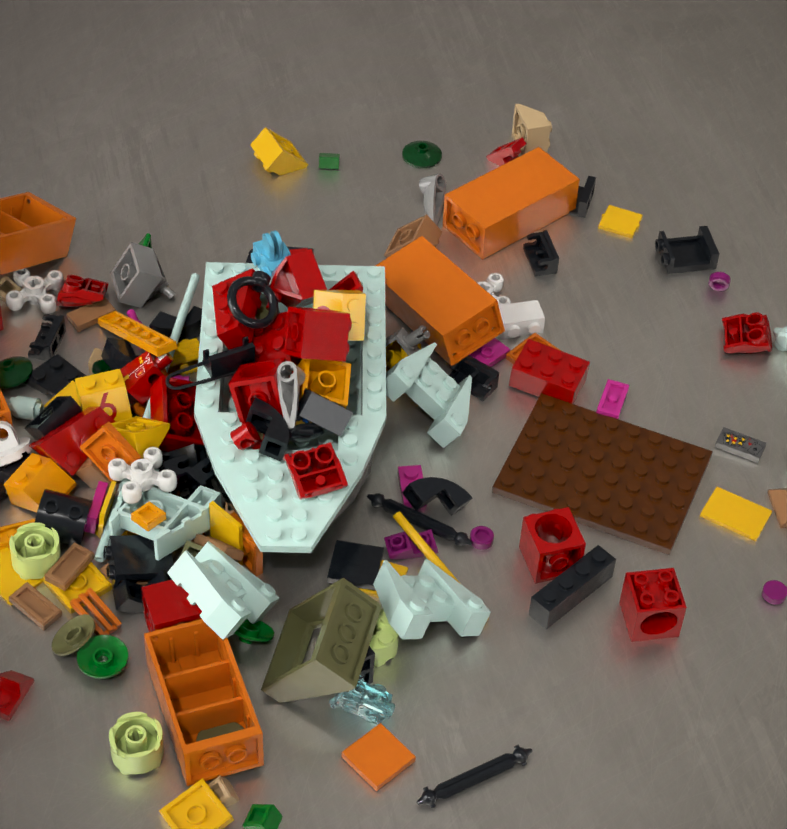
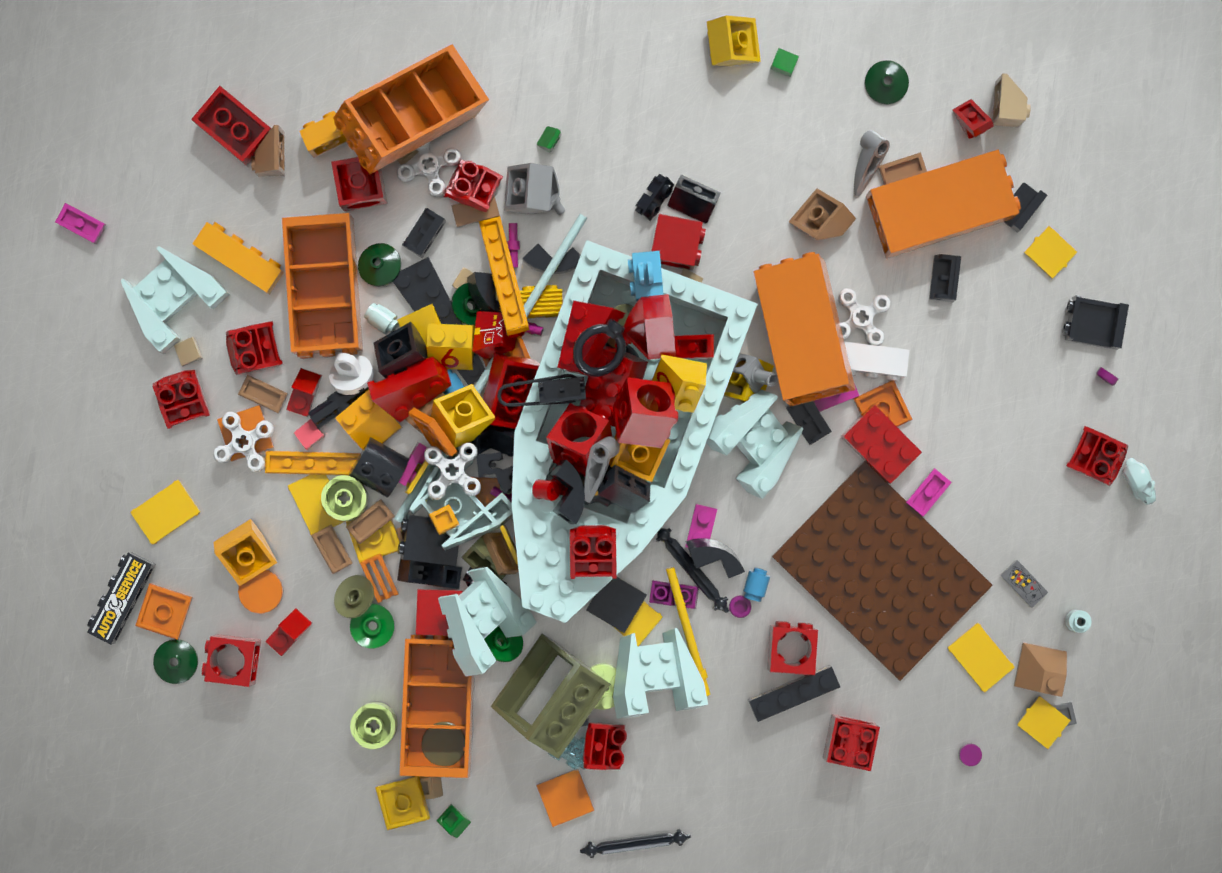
camera: 20 degrees right, 40 degrees up
none -> red slope [583,723,627,770]
none -> dark azure brick [743,567,770,602]

